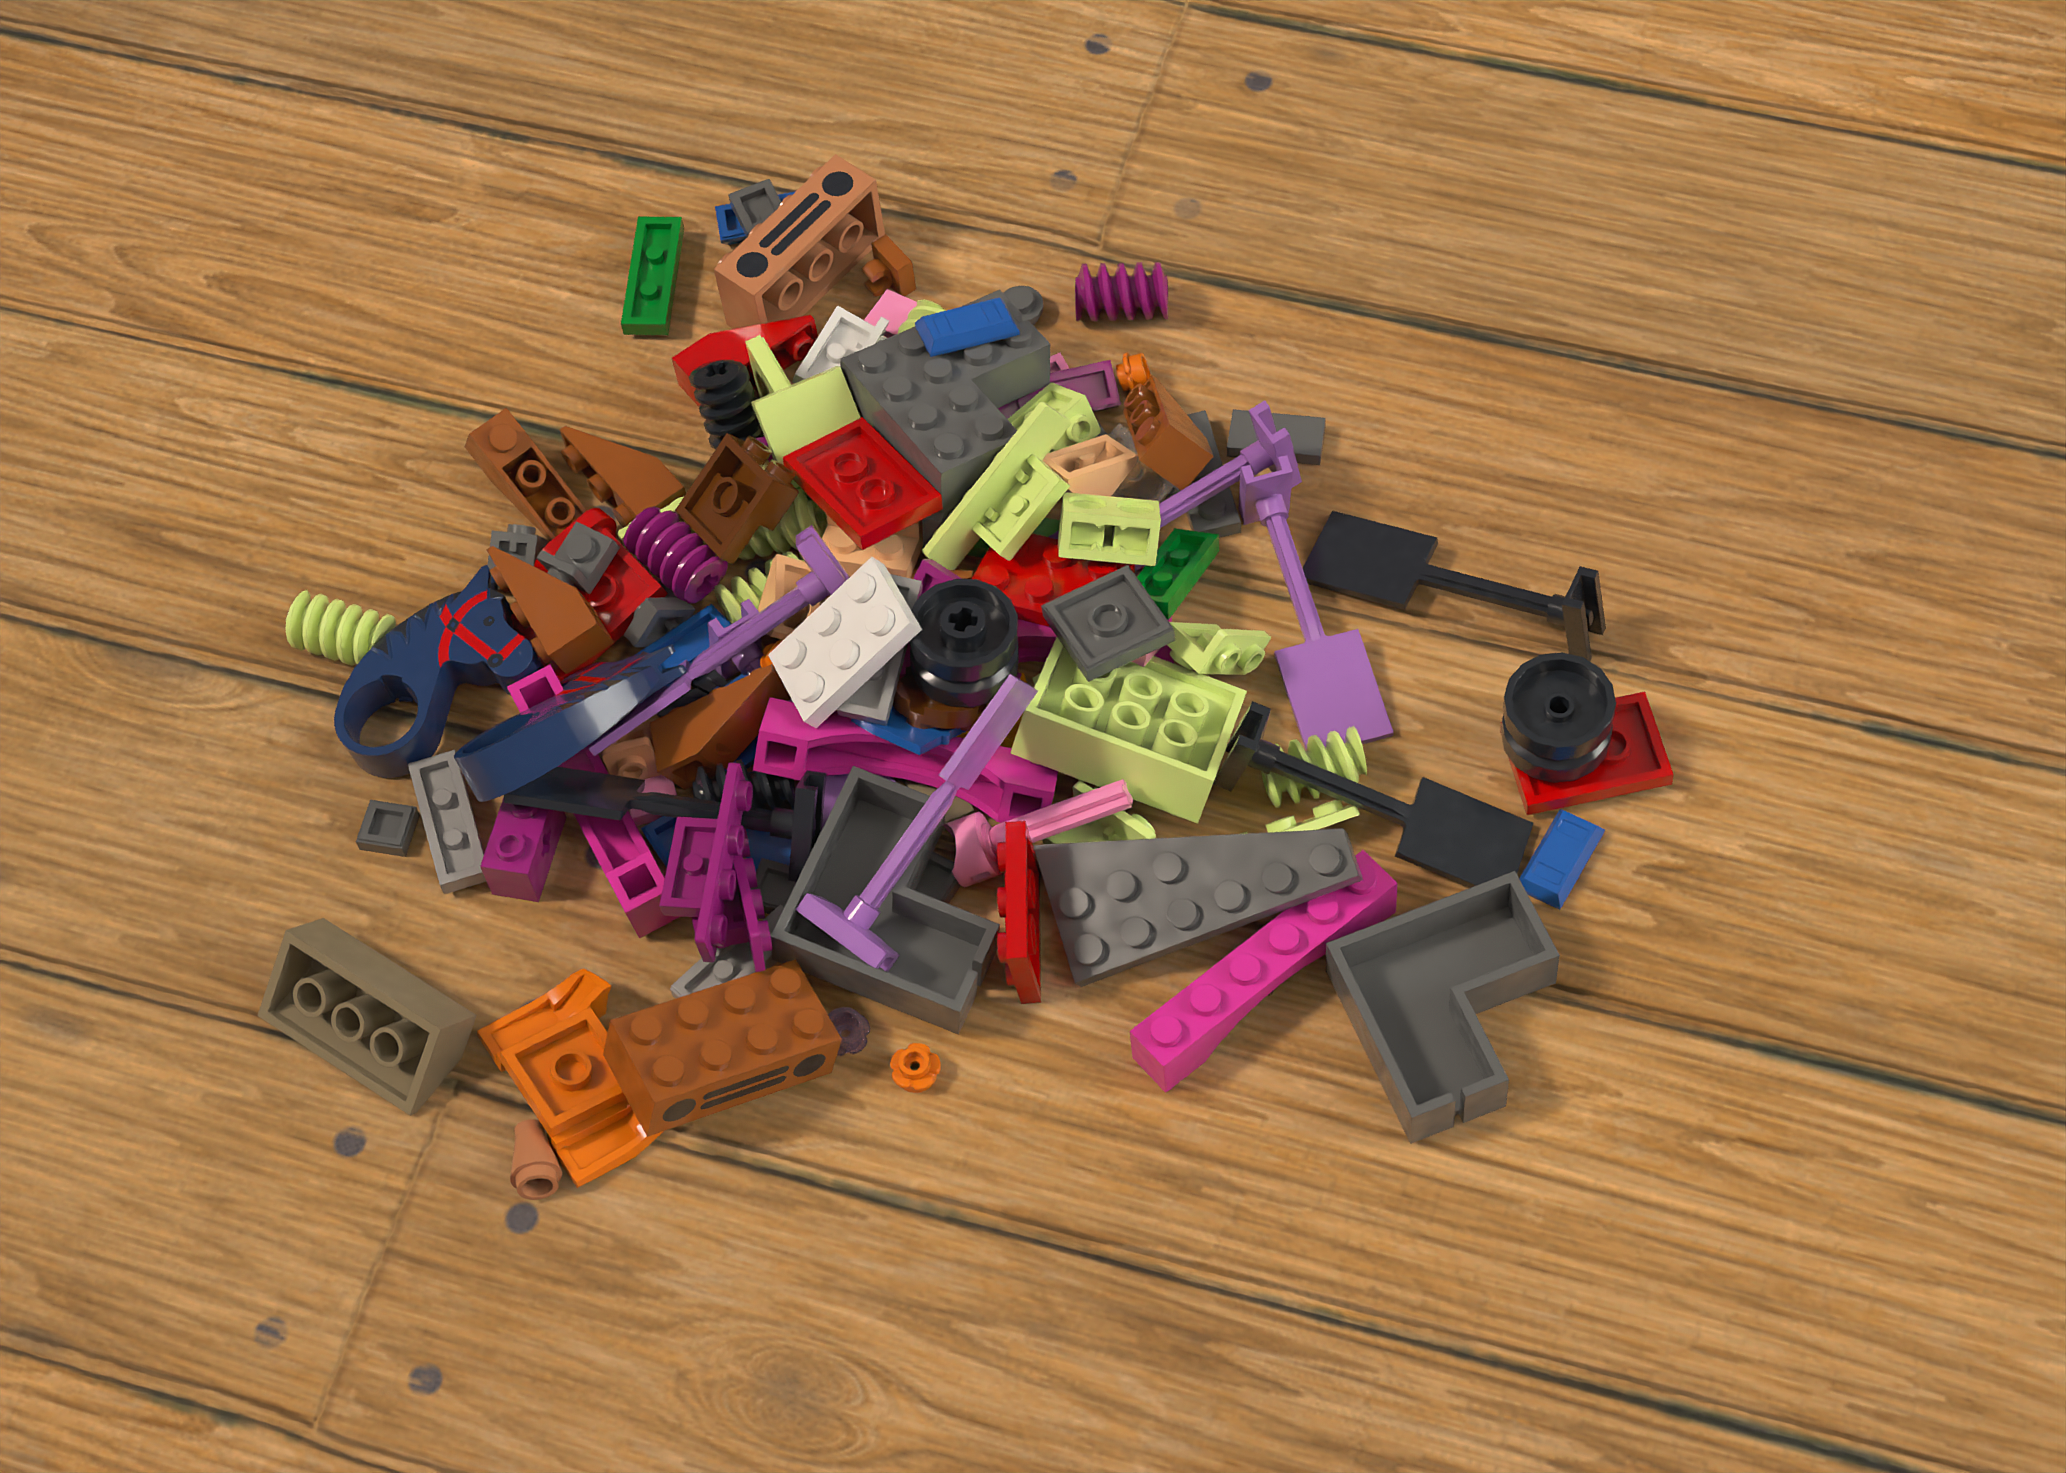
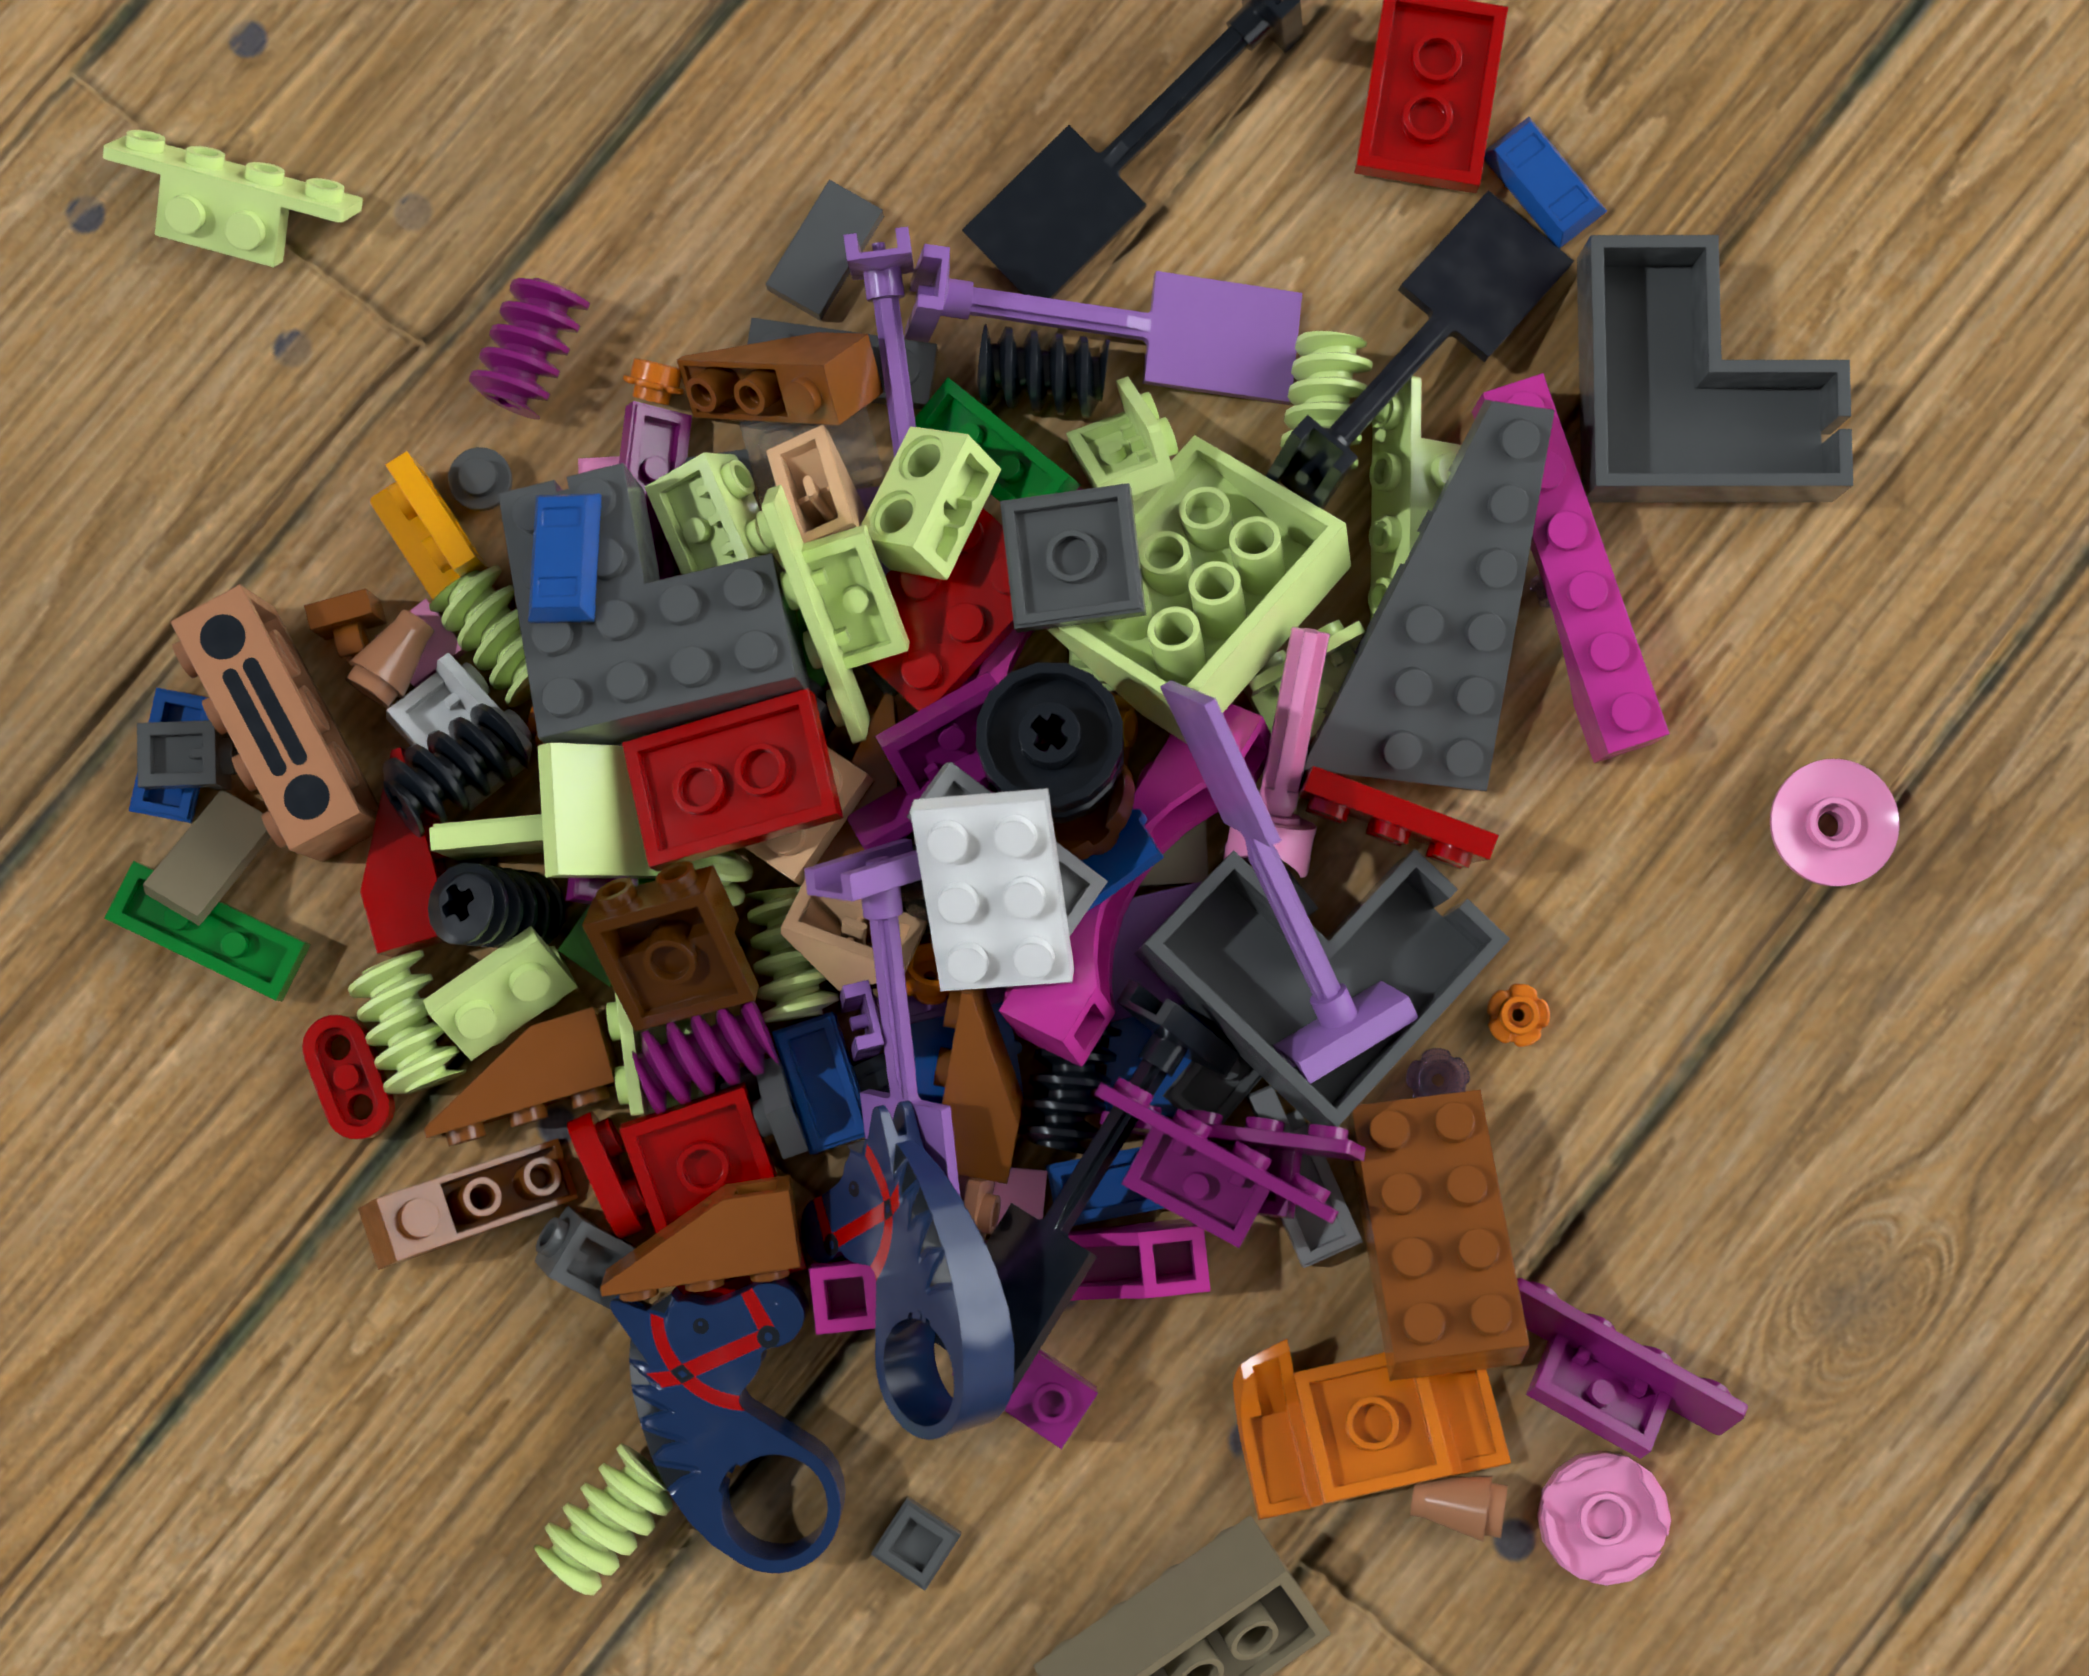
camera: 75 degrees left, 25 degrees up
light grey plate [408,750,486,894] -> none
dark grey bracket [537,521,620,595] -> none
black wheel [1501,652,1616,783] -> none
none -> yellowish green bracket [103,130,363,267]
none -> dark tan tile [143,789,271,926]
none -> red plate [302,1015,395,1139]
none -> nougat cone [345,609,435,708]
none -> yellowish green piece [348,950,467,1094]
none -> light orange bracket [370,451,488,600]
none -> black piece [383,703,530,838]
none -> yellowish green bracket [423,926,578,1061]
none -> black piece [977,324,1110,418]
none -> magenta bracket [1517,1278,1748,1459]
none -> bright pink tile [1537,1450,1671,1586]
none -> bright pink dish [1770,759,1899,887]

